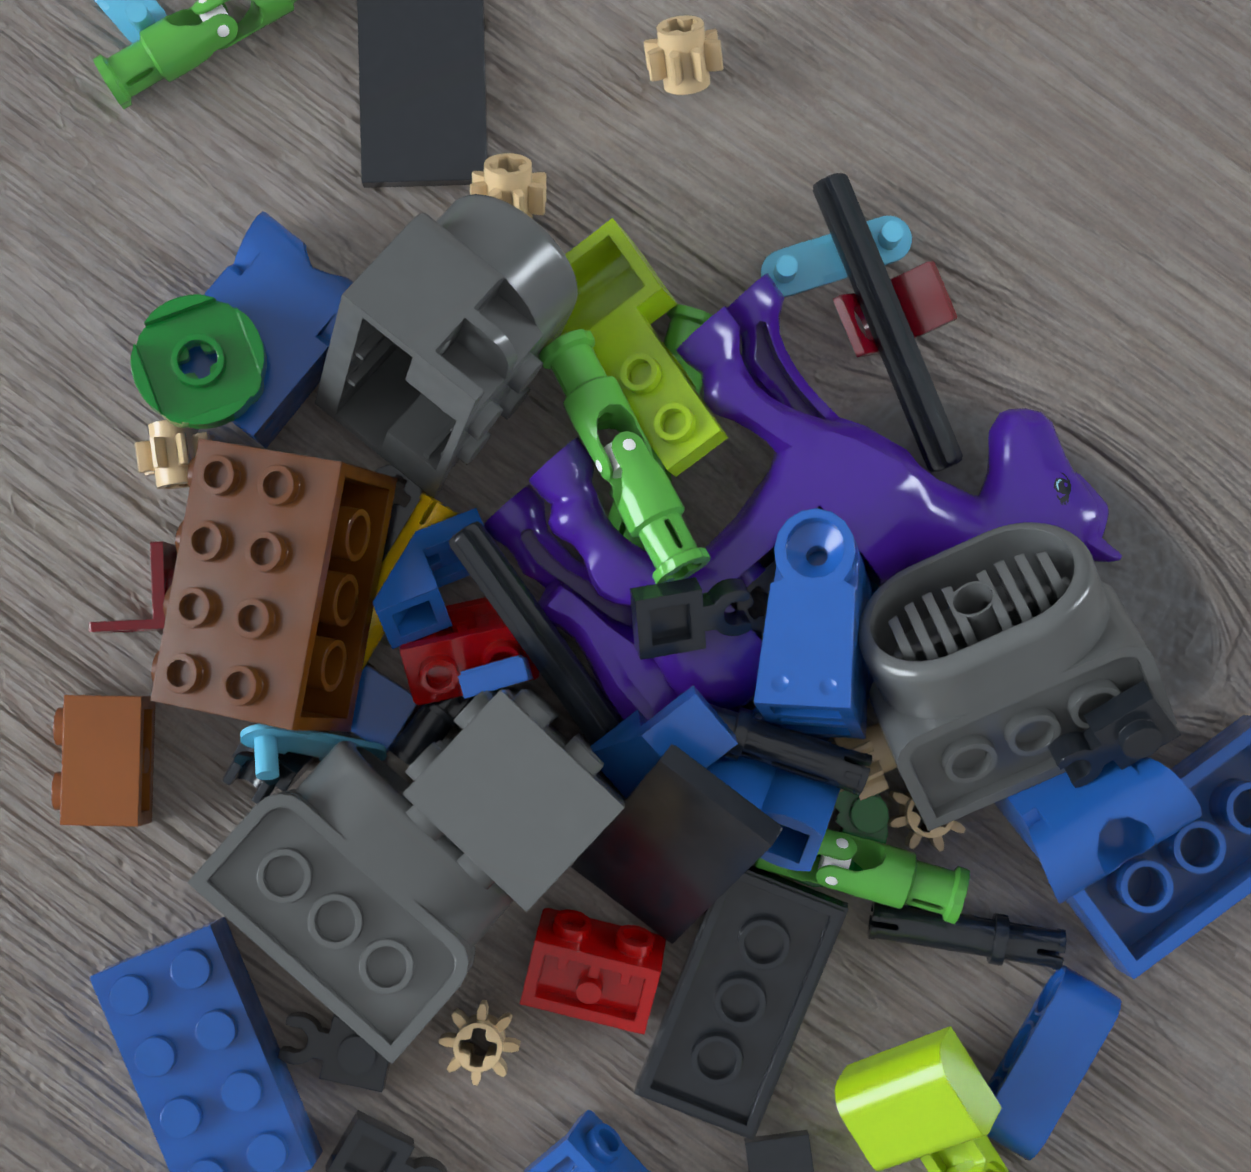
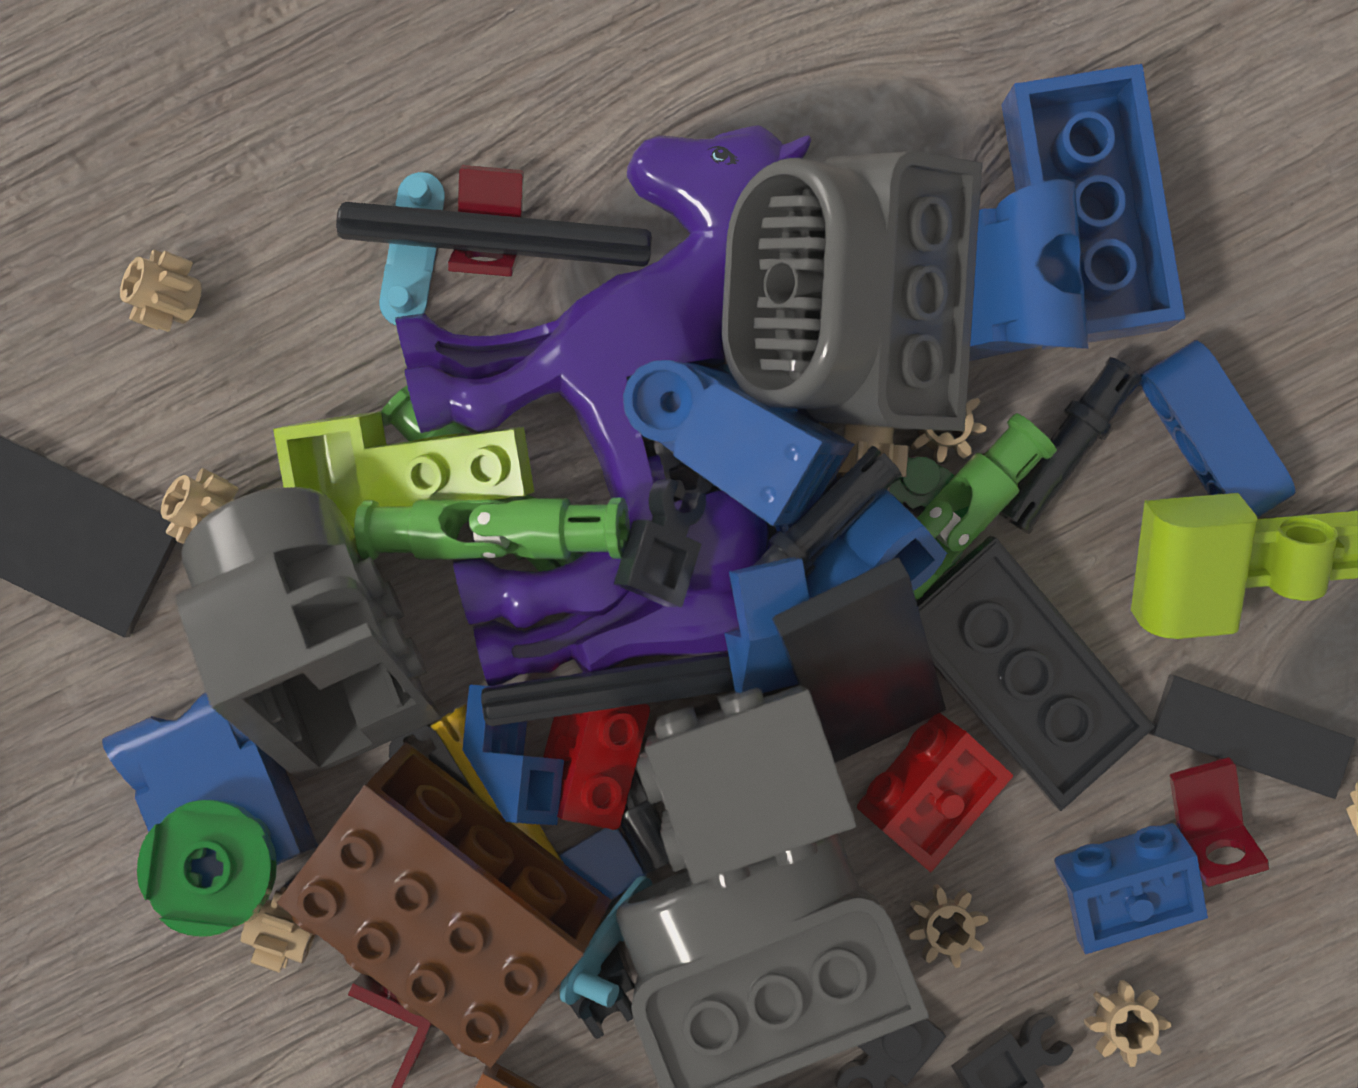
camera: 65 degrees left, 0 degrees up
blue tile [458,655,534,699] -> none
black plate [1048,680,1181,788] -> none

